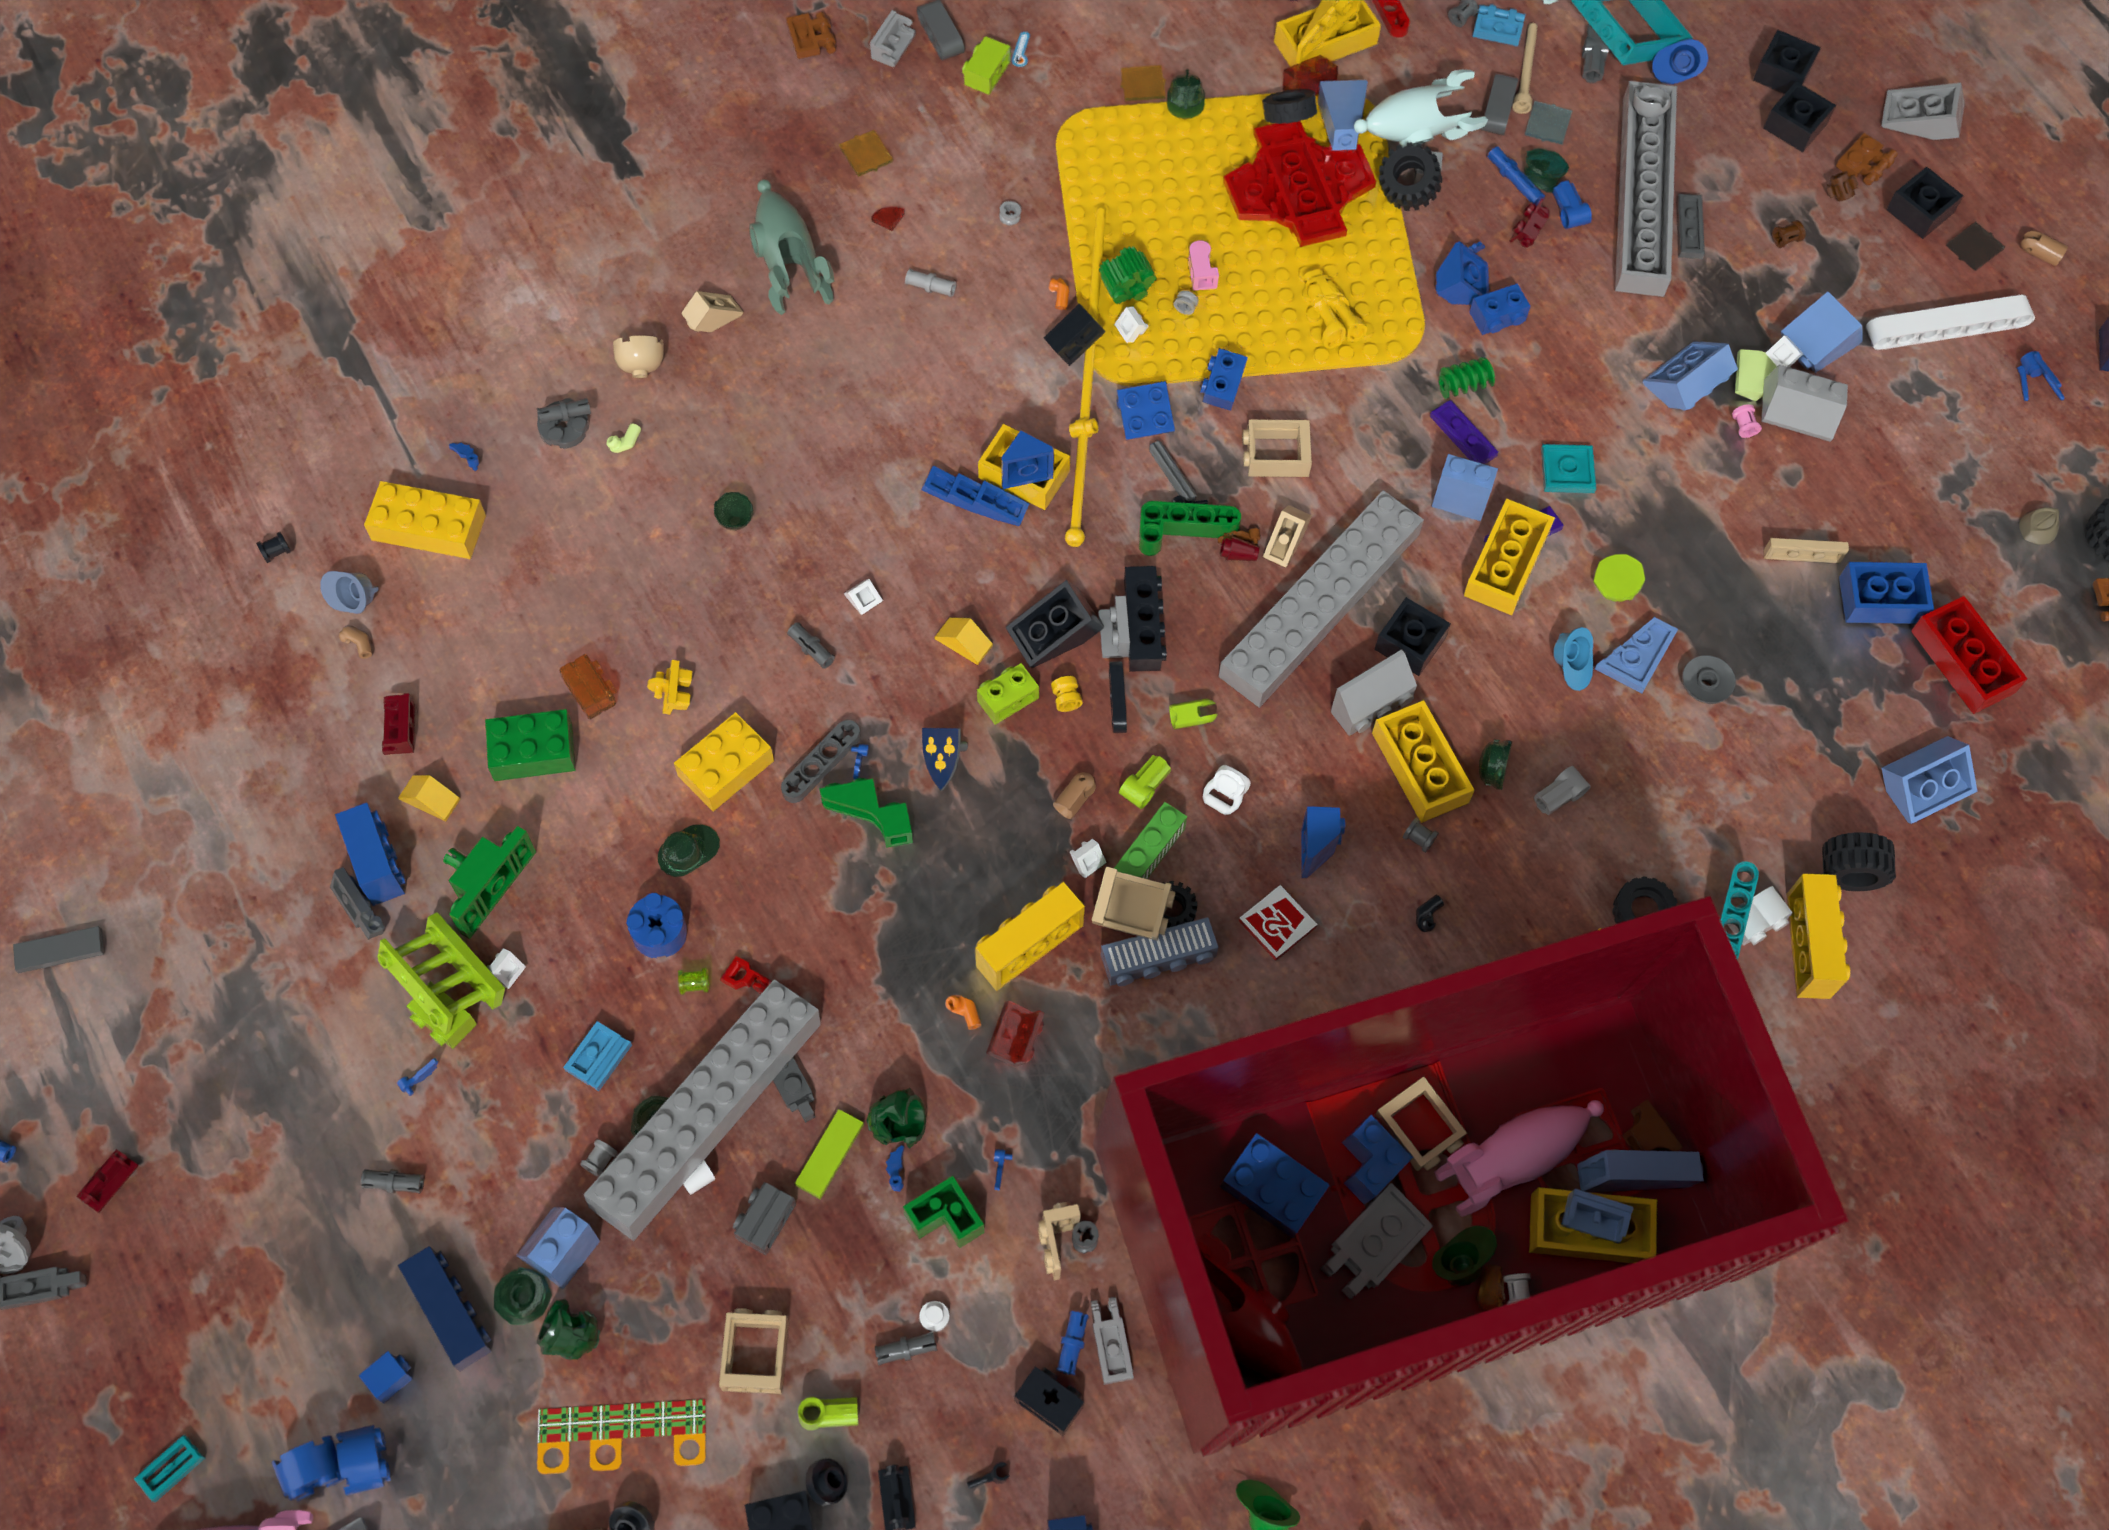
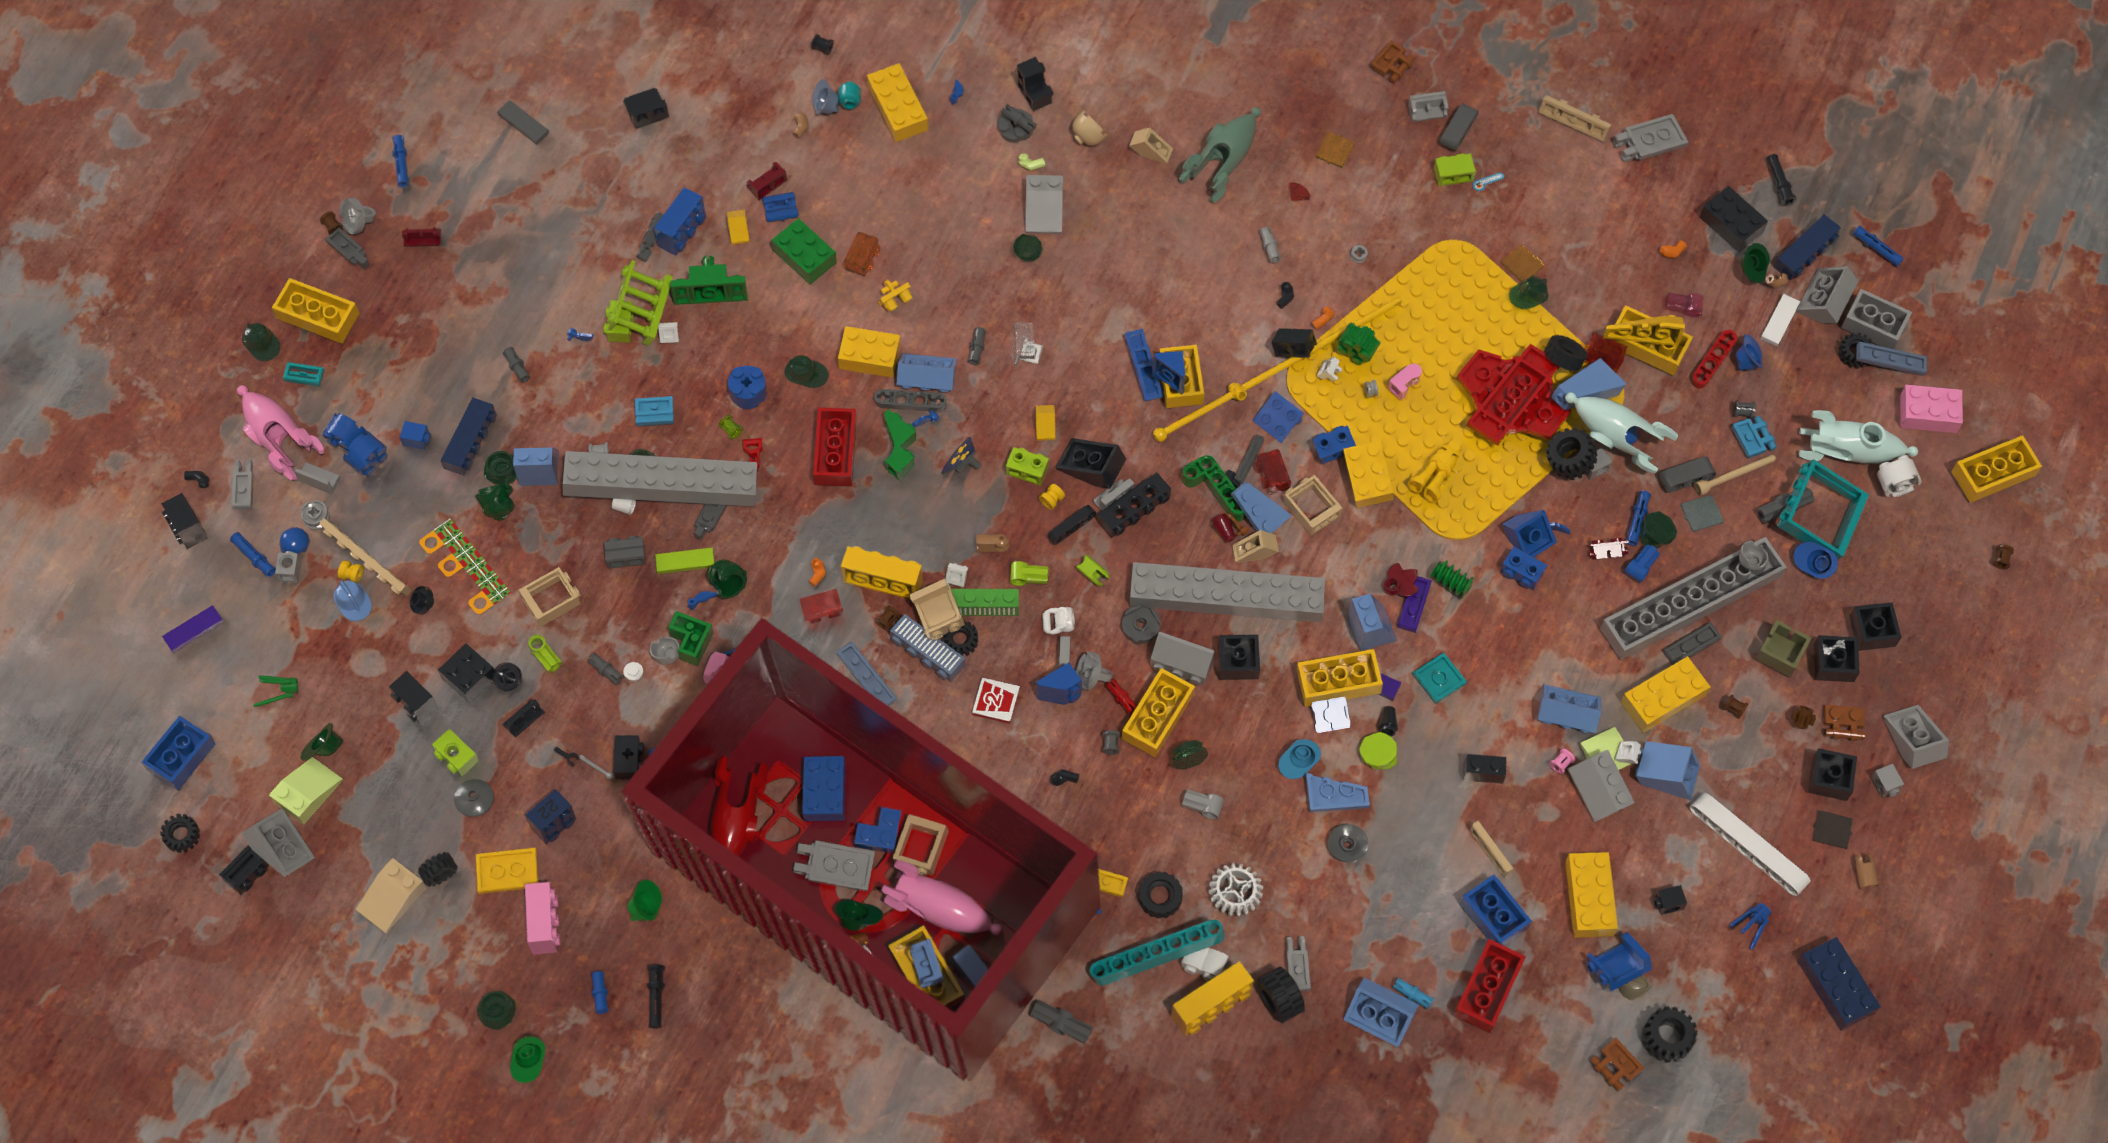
camera: 55 degrees right, 0 degrees up
none -> clear green piece [242,323,280,361]
none -> yellow brick [272,278,359,344]
none -> light grey hinge [579,754,613,780]
none -> black bracket [624,88,669,129]
none -> light grey hair [649,637,680,665]
none -> bright pink rock [703,651,729,684]
none -> blue piece [762,192,799,222]
none -> red brick [813,407,857,486]
none -> sand blue tile [836,641,898,707]
none -> teal head [838,81,861,109]
none -> reddish brown bush [875,605,901,631]
none -> medium blue slope [897,353,957,392]
none -> clear panel [1011,322,1035,365]
none -> black brick [1017,57,1054,111]
none -> light grey slope [1025,175,1063,234]
none -> light grey beam [1059,636,1070,668]
none -> light grey tile [1076,651,1113,691]
none -> red pin [1105,679,1137,716]
none -> dark grey plate [1122,605,1160,645]
none -> white gear [1209,863,1263,917]
none -> medium blue wing [1231,482,1292,533]
none -> clear red brick [1255,449,1291,495]
none -> black arm [1276,282,1294,309]
none -> light grey hinge [1286,936,1311,992]
none -> piece [1311,697,1350,733]
none -> yellow brick [1343,441,1394,508]
none -> black cone [1379,706,1398,737]
none -> dark red plate [1383,563,1419,597]
none -> dark azure pin [1393,977,1434,1010]
none -> black brick [1463,754,1506,784]
none -> yellow brick [1565,852,1618,938]
none -> blue panel [1586,932,1652,992]
none -> yellow brick [1620,656,1711,733]
none -> black brick [1654,885,1688,915]
none -> olive piece [1755,620,1812,677]
none -> light grey brick [1871,764,1904,798]

